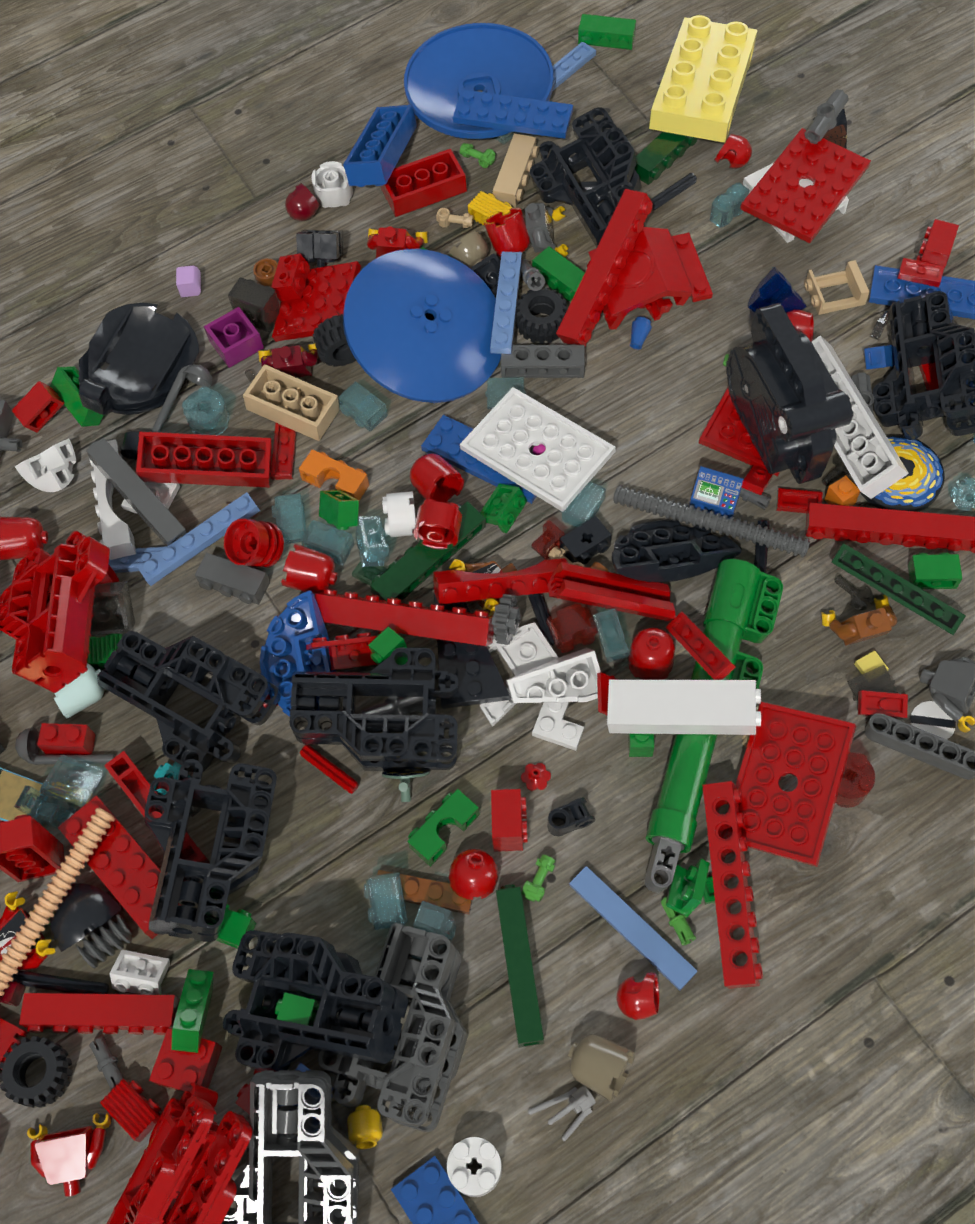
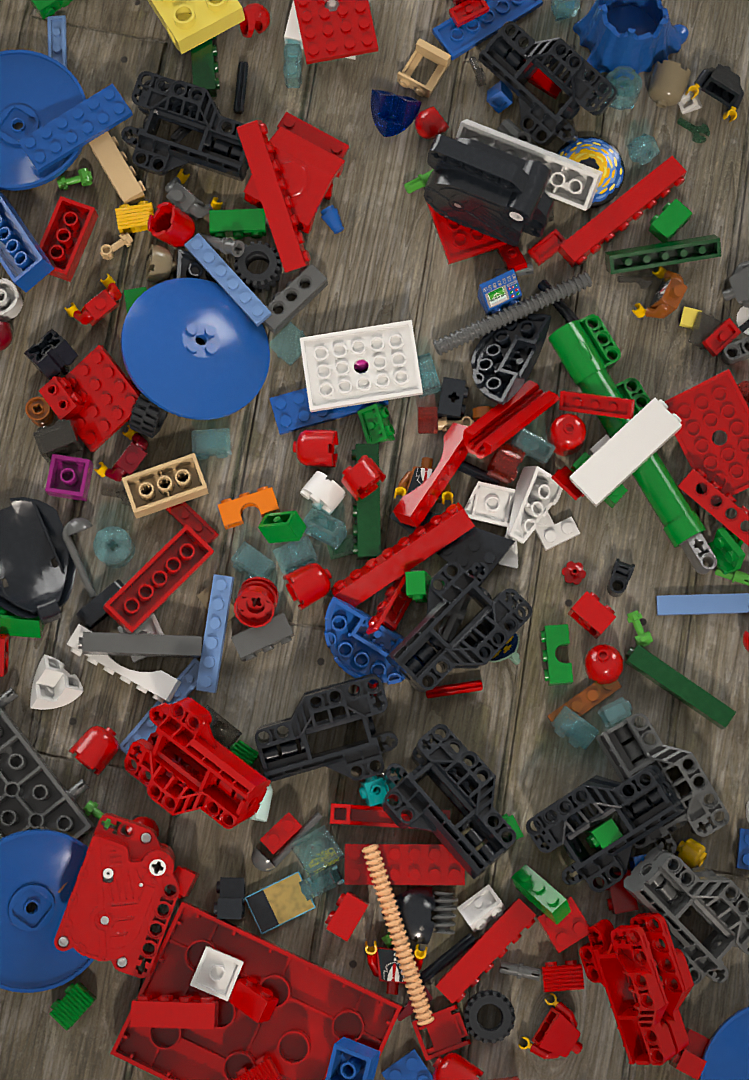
camera: 50 degrees left, 15 degrees up
dark grey gear [492,594,521,645] -> none
orange brick [824,475,860,506] -> none

